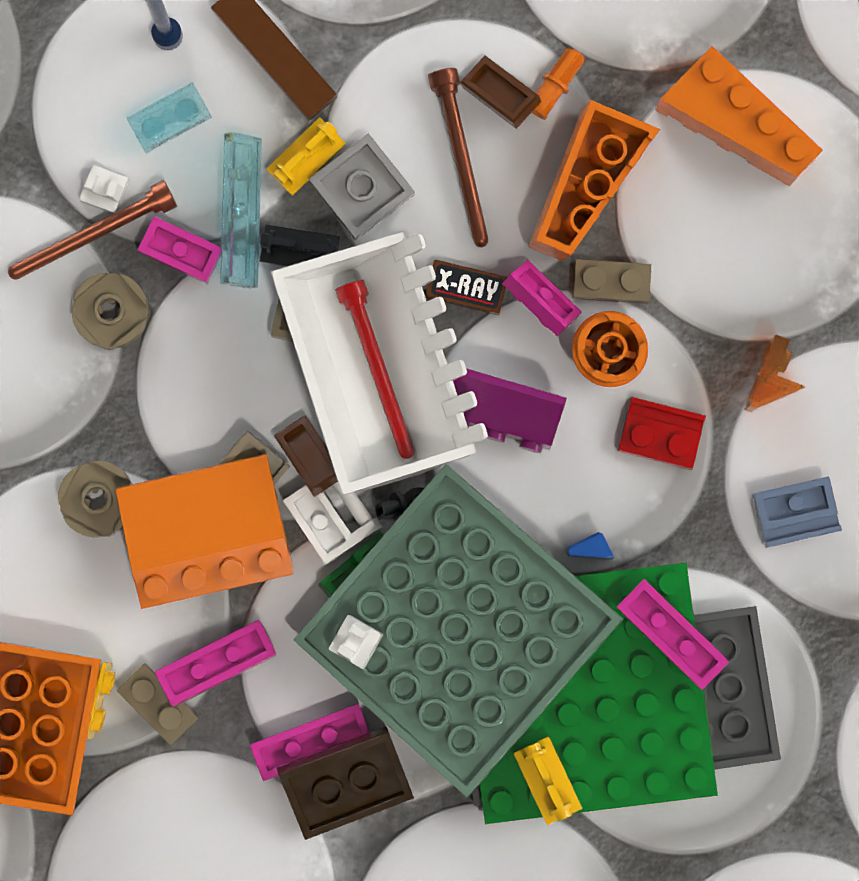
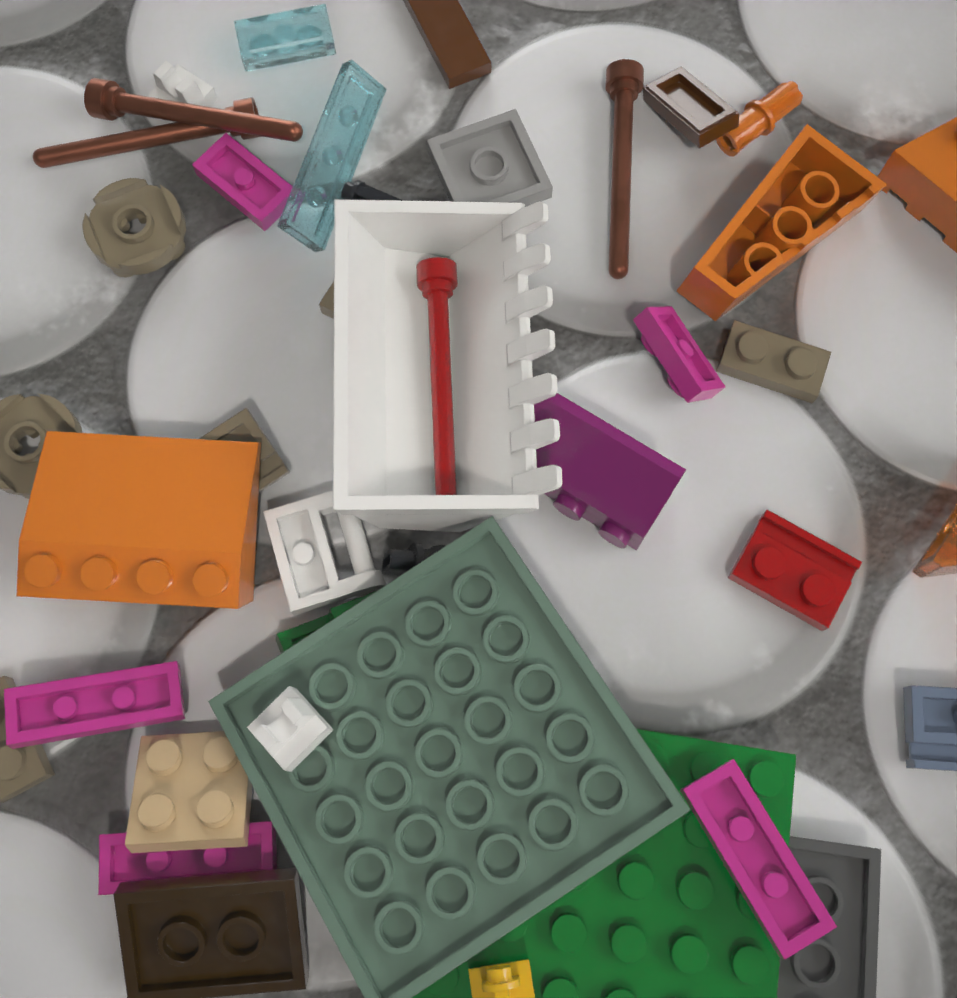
camera: 20 degrees right, 10 degrees down
yellow hinge [266,117,346,196] -> none
reddish brown tile [274,415,338,497] -> none
tile [426,260,507,316] -> none
blue slope [565,532,614,560] -> none
orange cone [572,311,648,387] -> none
none -> copper piece [84,78,303,142]
none -> tan plate [125,731,252,853]

